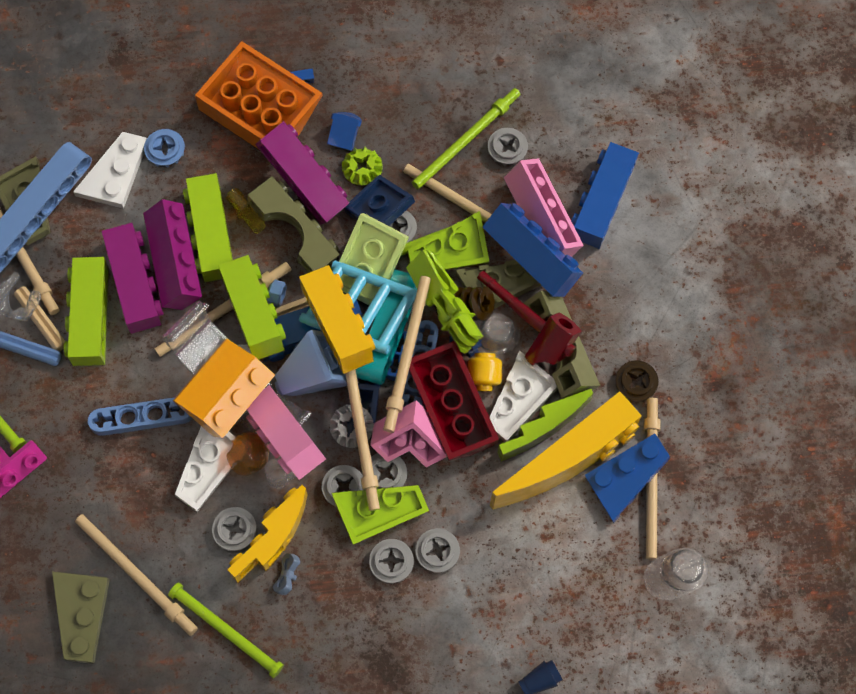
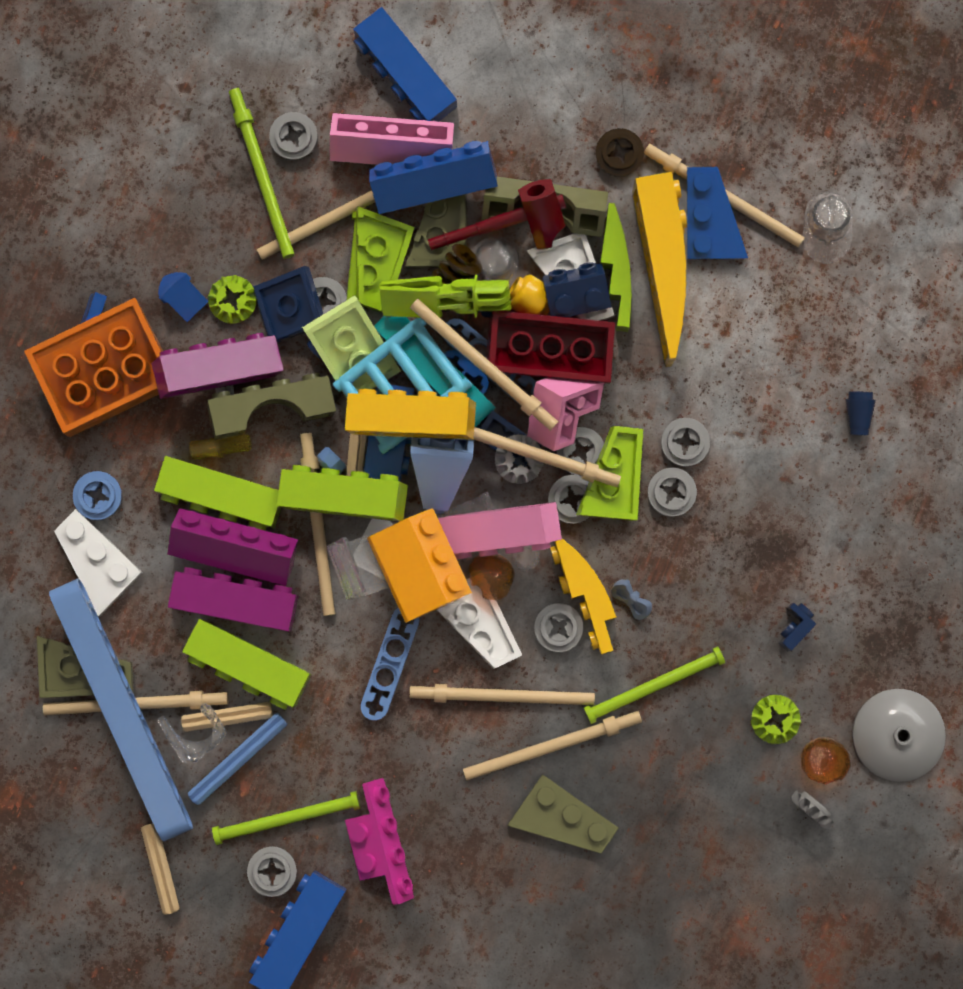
camera: 55 degrees left, 15 degrees up
none -> tan bar [410,684,595,705]
none -> dark blue bracket [543,262,612,317]

